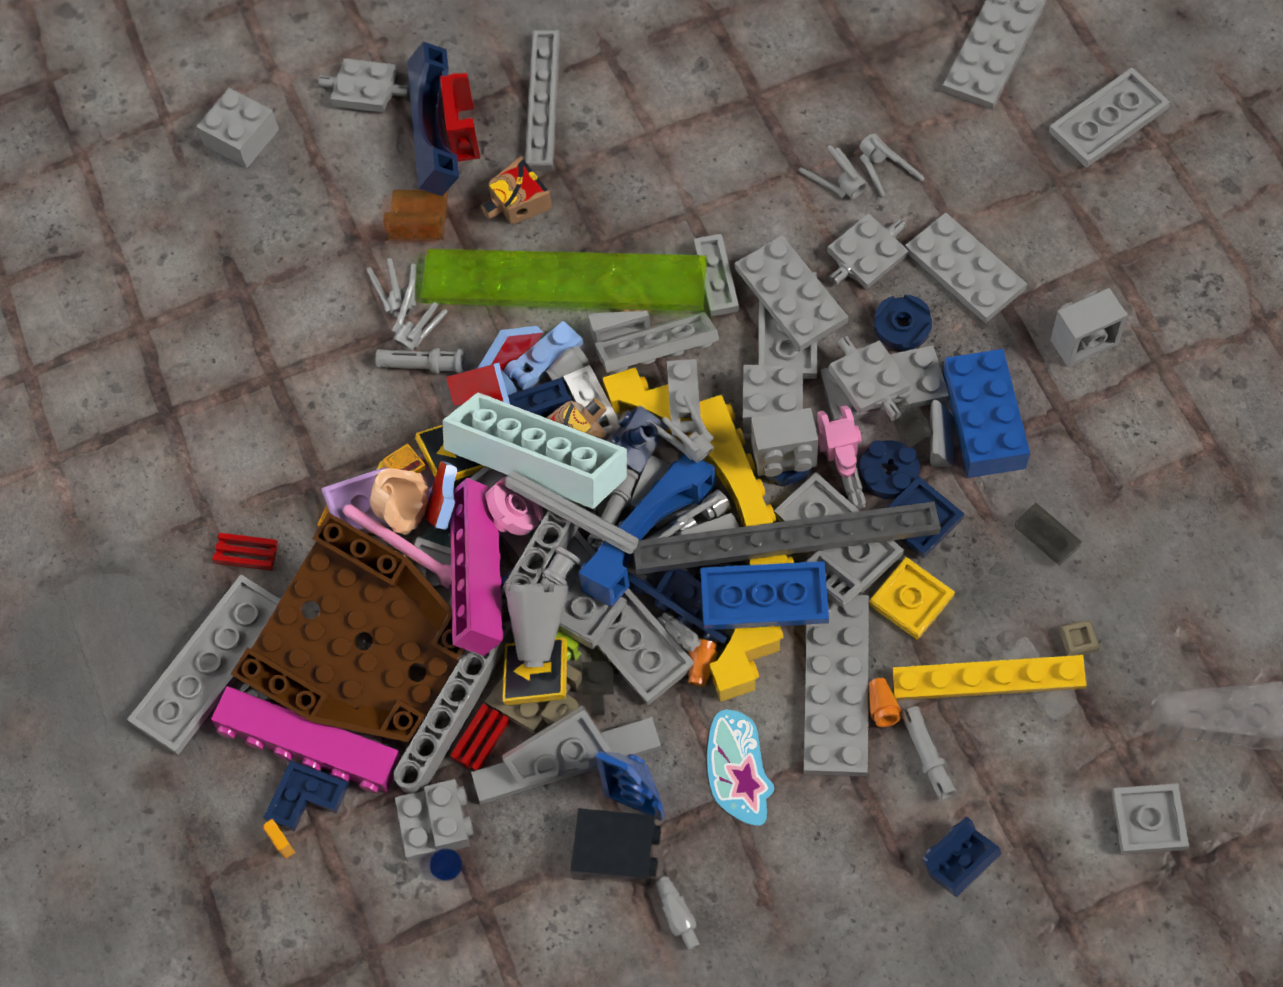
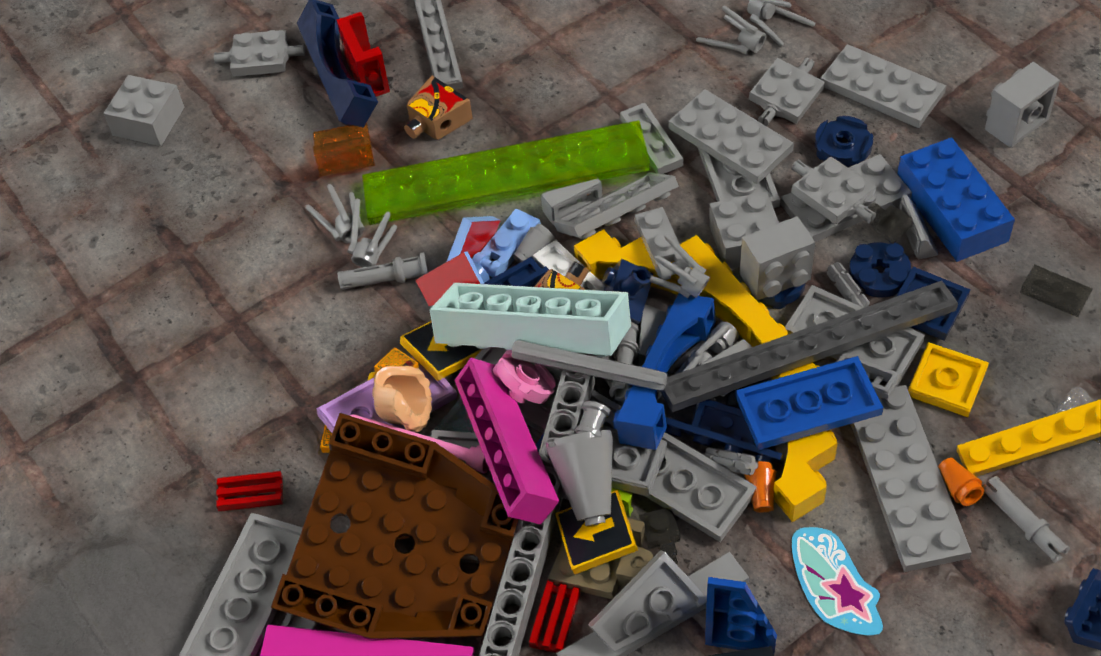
camera: 15 degrees left, 10 degrees down
tile [423,460,457,530] -> none
bright pink hinge [817,405,862,478] -> none

